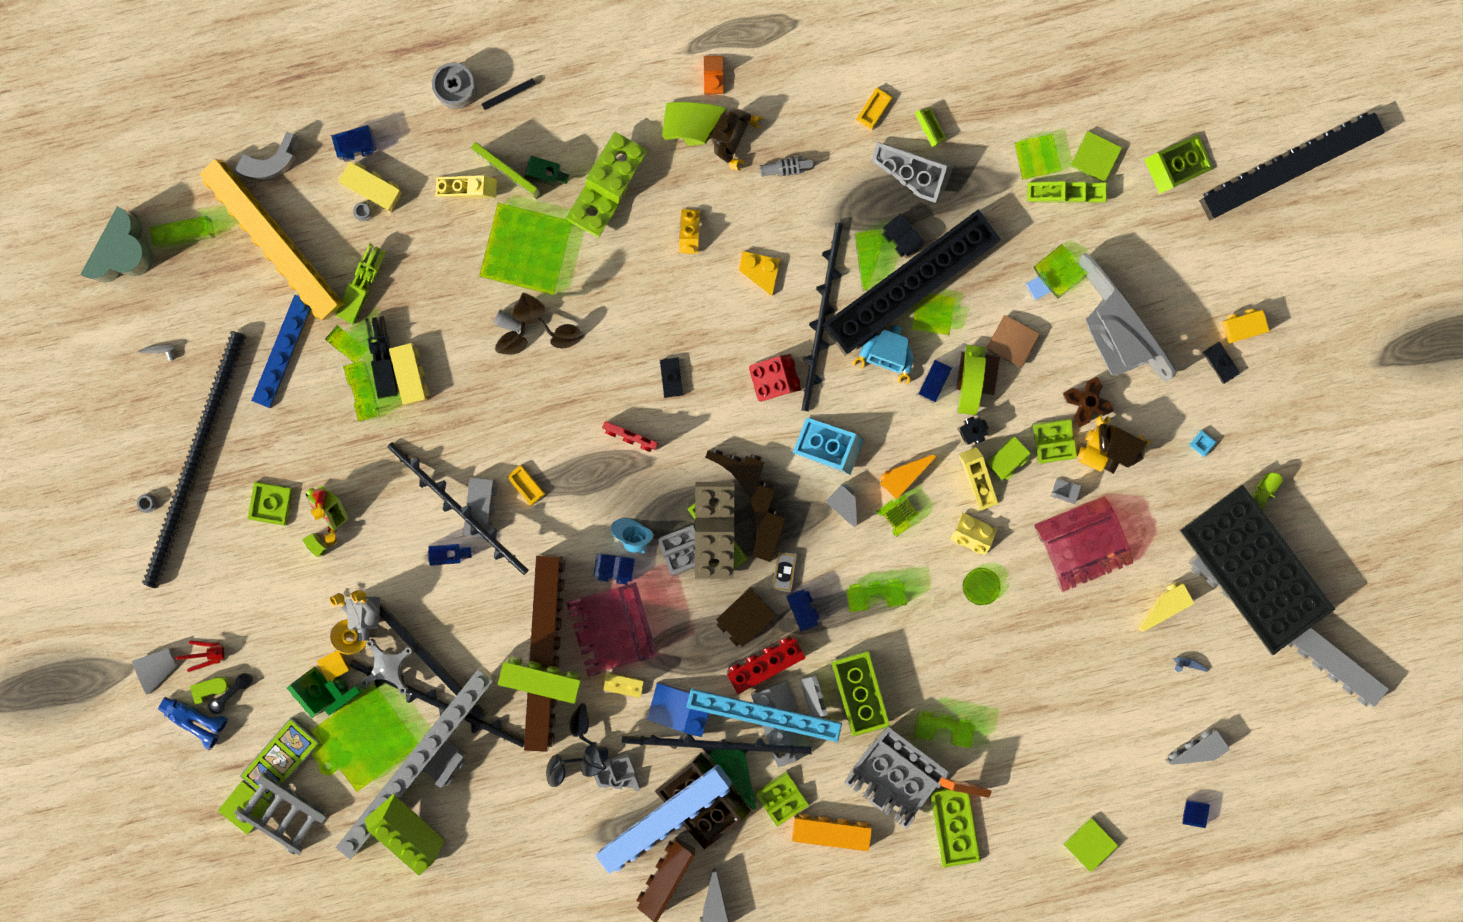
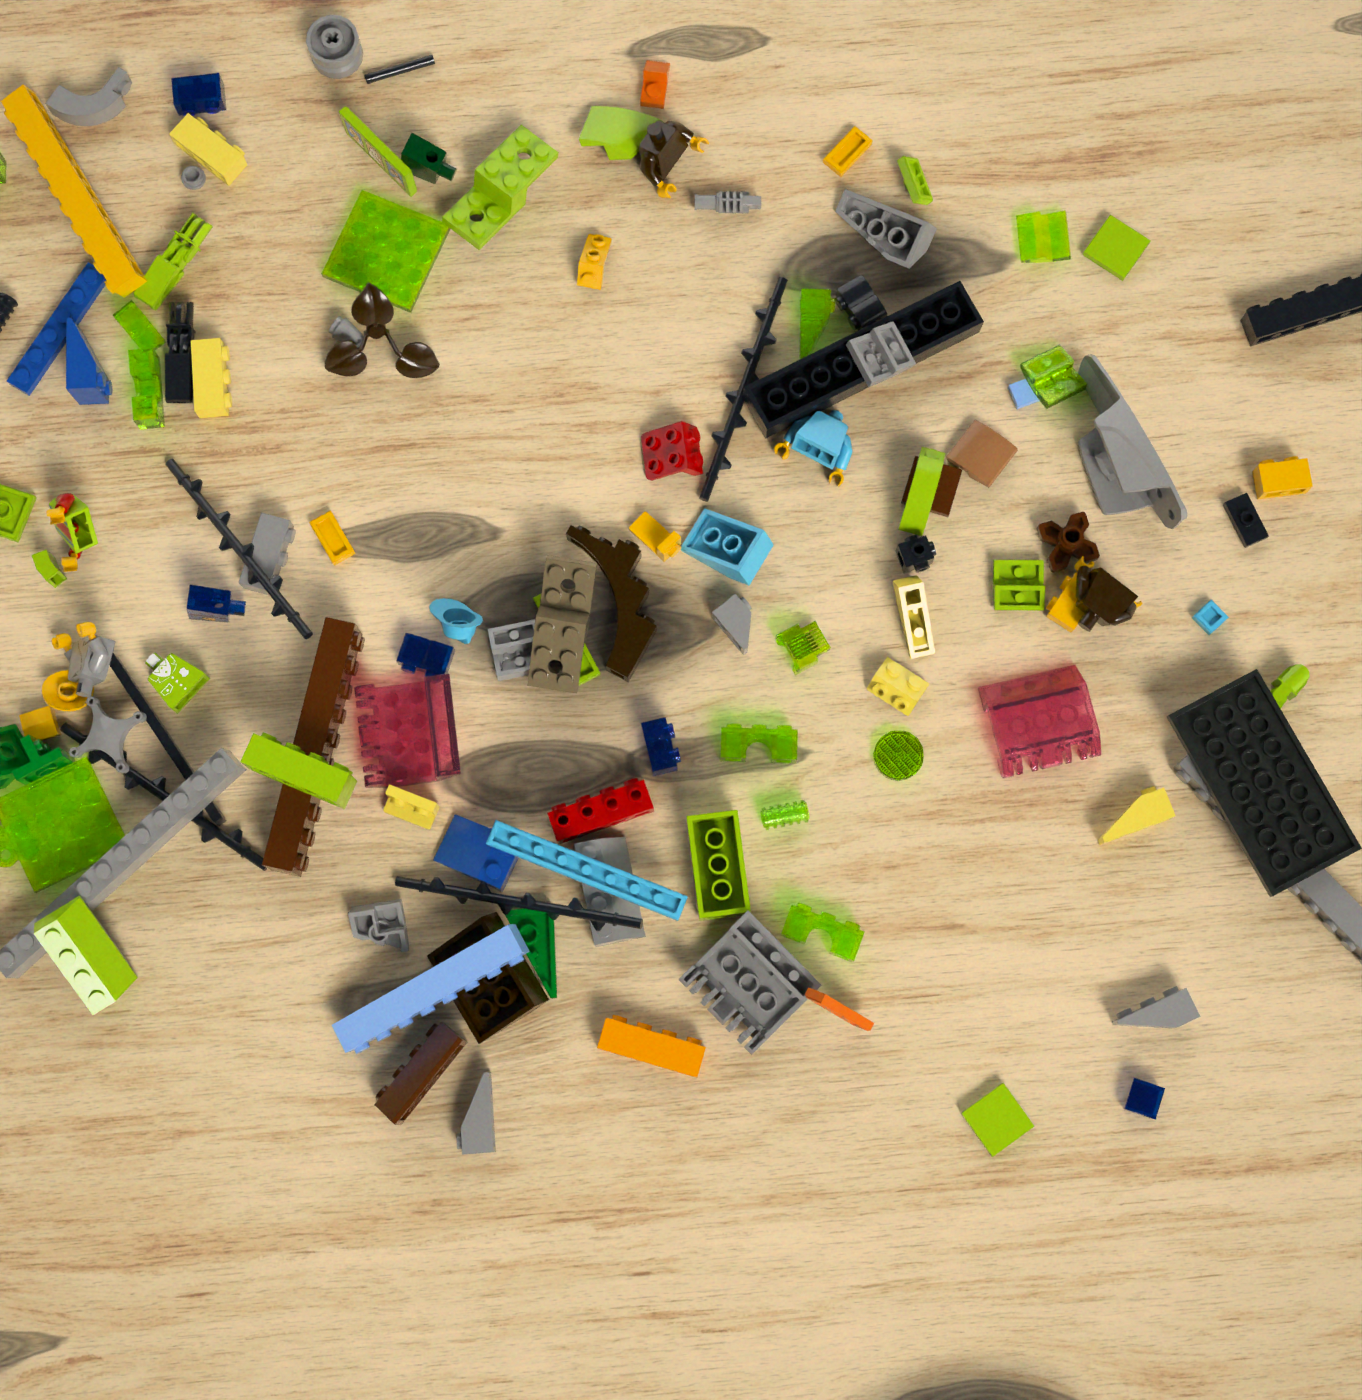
camera: 10 degrees right, 10 degrees down
light grey bracket [423,740,466,788] -> none
light yellow slope [436,176,497,199] -> none
black plant [546,703,608,787] -> none
wing [602,421,659,452] -> none
black plate [660,357,683,398] -> none
dark brown panel [716,587,776,648] -> none
yellow wing [739,251,780,296] -> none
lime slope [755,771,809,827] -> none
tile [772,551,797,592] -> none
light grey slope [800,675,828,717] -> none
light orange slope [879,454,936,499] -> none
clear neon green slope [912,293,955,335] -> none
clear blue piece [916,360,952,403] -> none
lime tile [930,788,981,868] -> none
lime brick [985,436,1030,480] -> none
lime slope [1027,181,1107,203] -> none
light grey panel [1050,479,1081,504] -> none
lime slope [1144,134,1214,194] -> none
sand blue bar [1173,657,1208,672] -> none
none -> blue slope [66,318,113,405]
none -> lime torso [145,653,210,714]
none -> yellow bracket [629,512,681,562]
none -> clear neon green piece [761,800,809,830]
none -> light grey slope [846,321,916,387]

